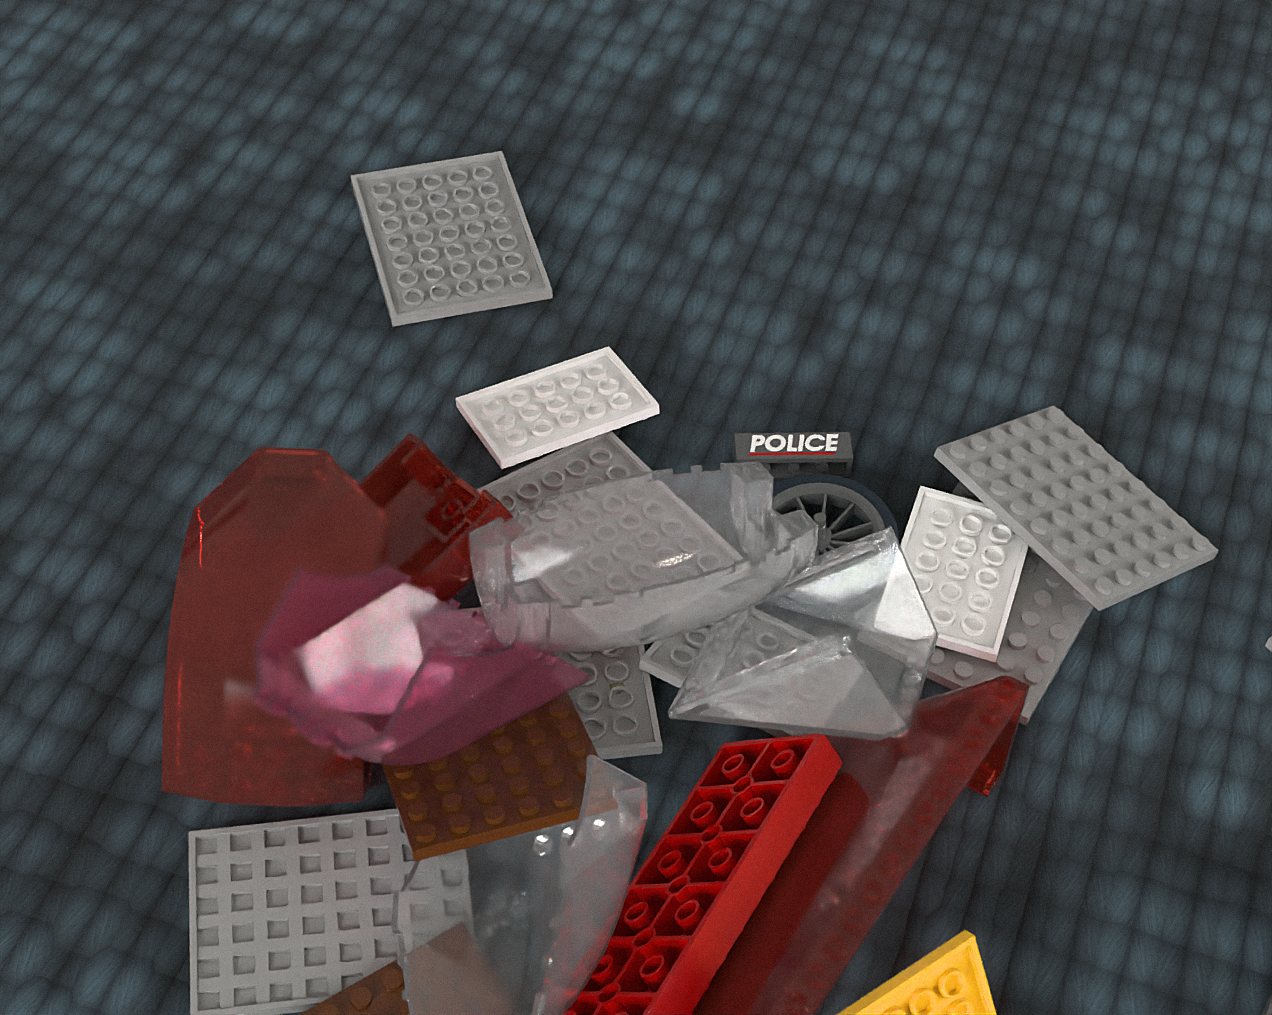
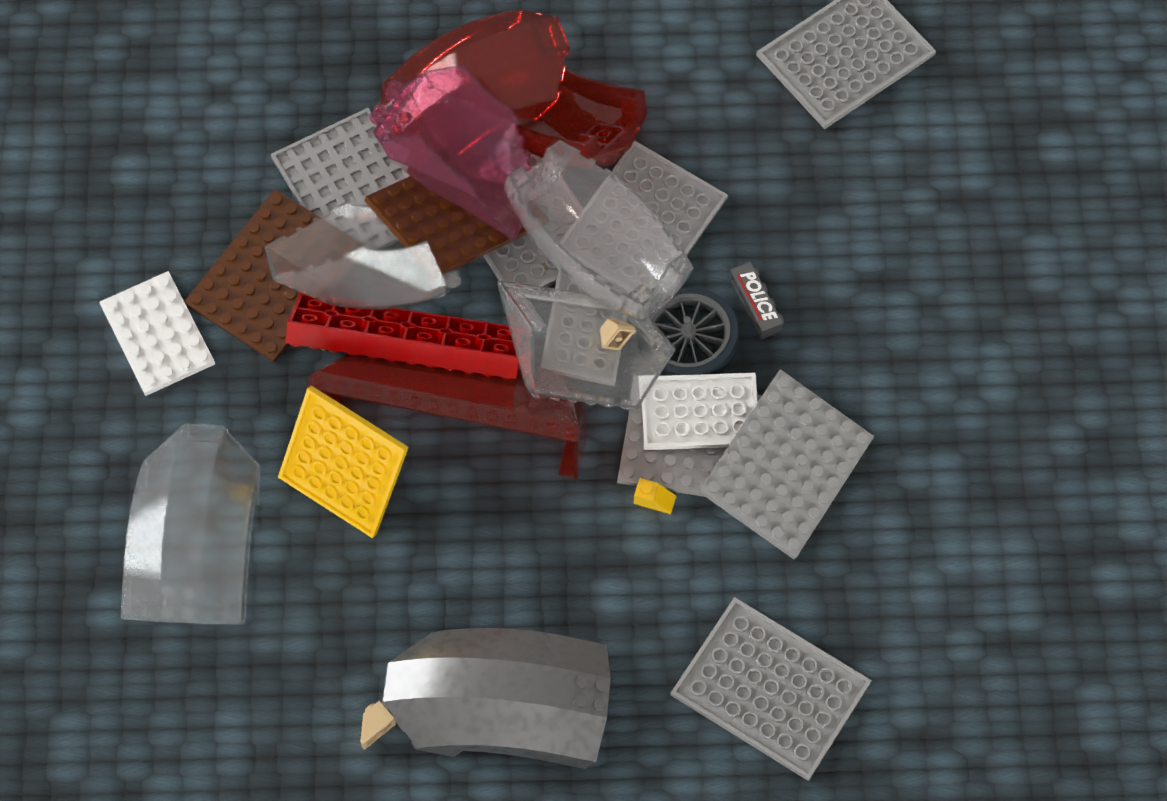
camera: 70 degrees right, 15 degrees up
white plate [455,346,660,469] -> none
none -> tan slope [600,319,636,351]
none -> yellow slope [634,478,676,515]

